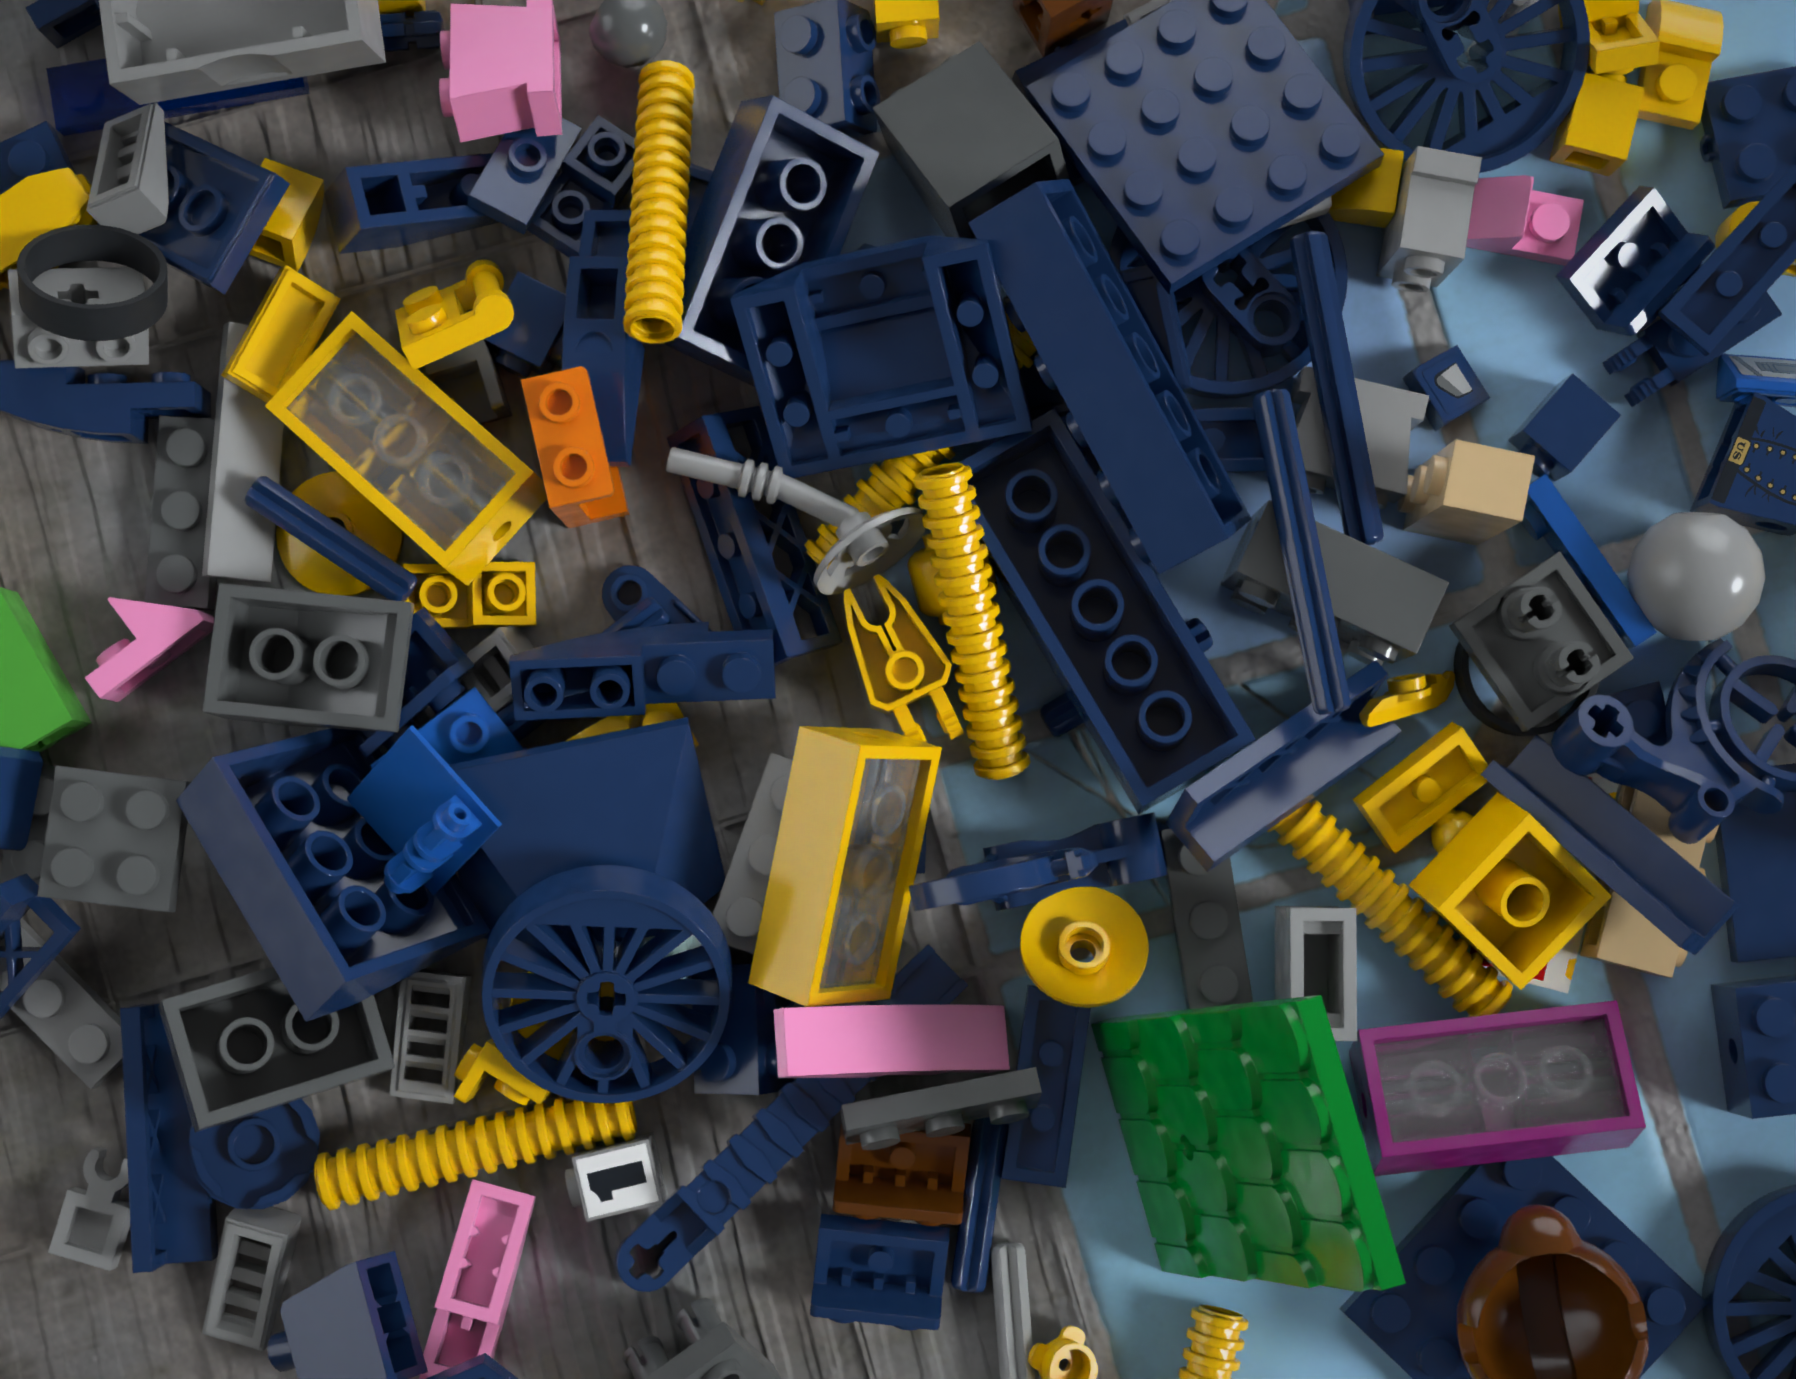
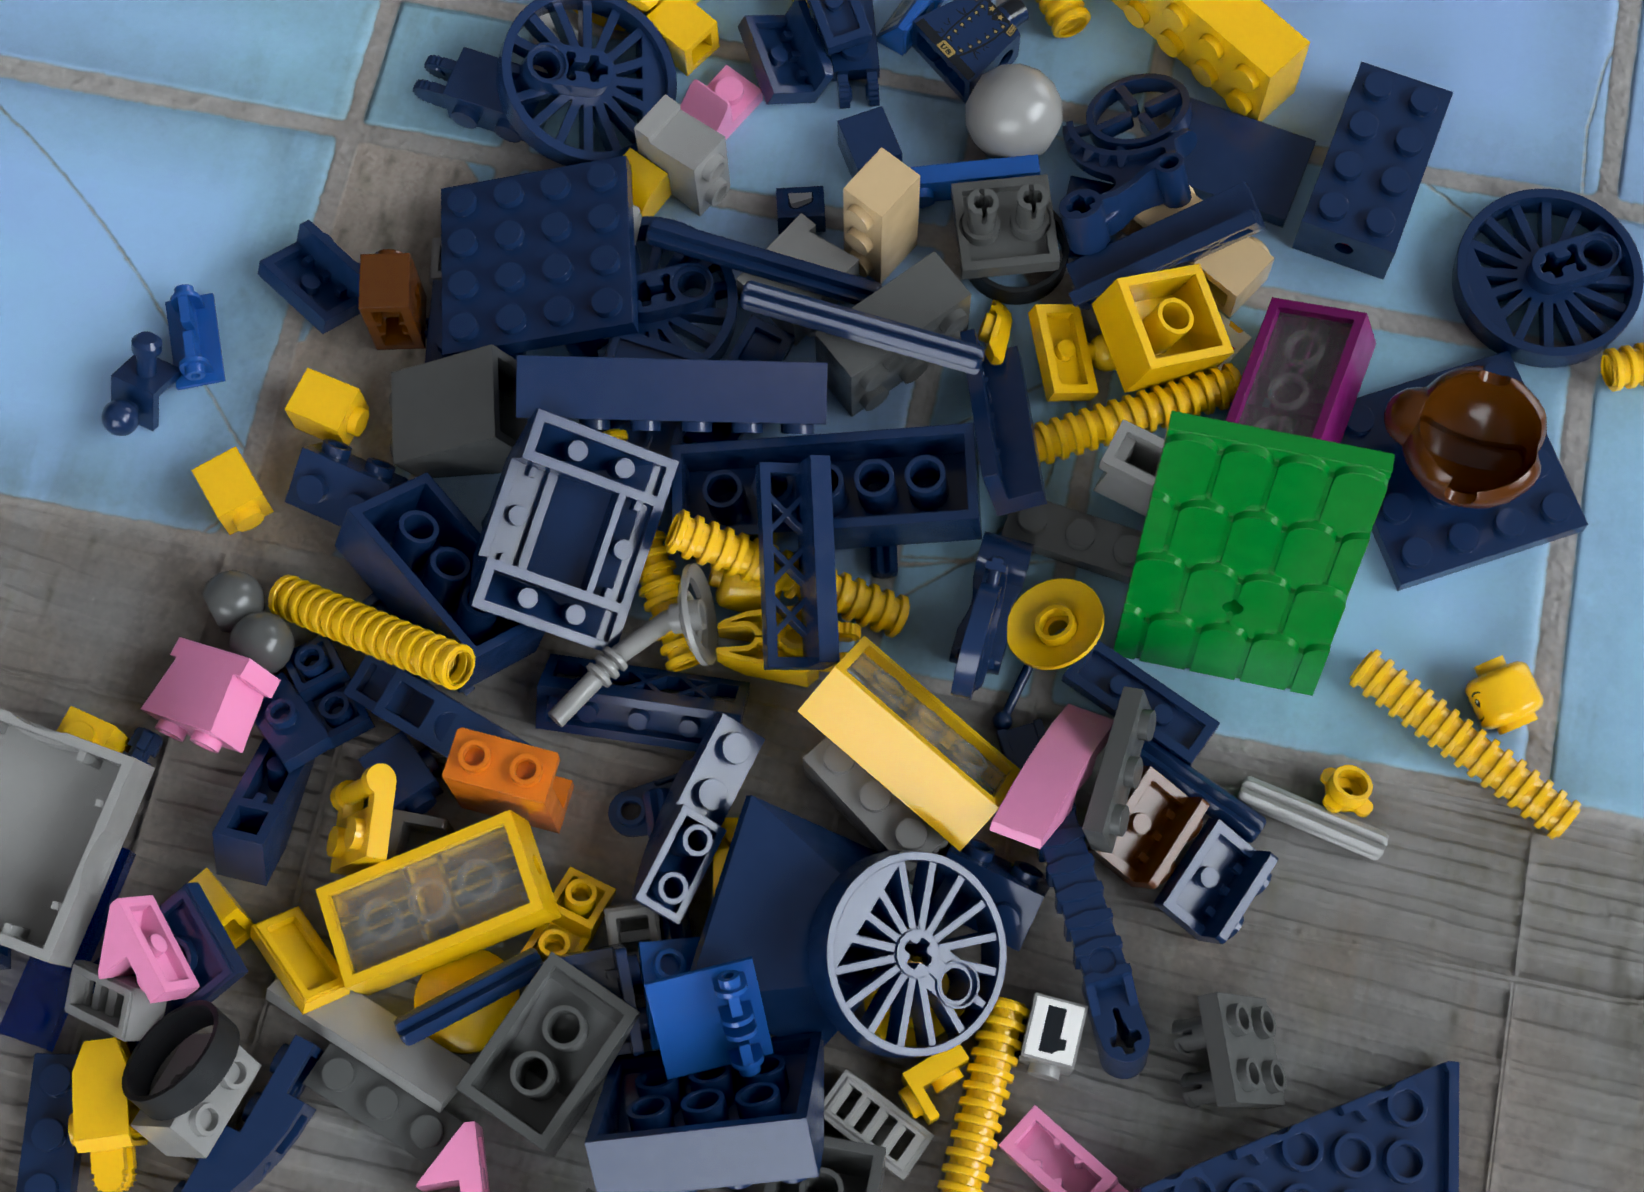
camera: 55 degrees left, 15 degrees down
none -> bright pink slope [98,895,200,1004]
none -> dark grey piece [228,611,295,674]
none -> dark blue fence [755,455,840,670]
none -> dark blue hinge [992,664,1033,730]

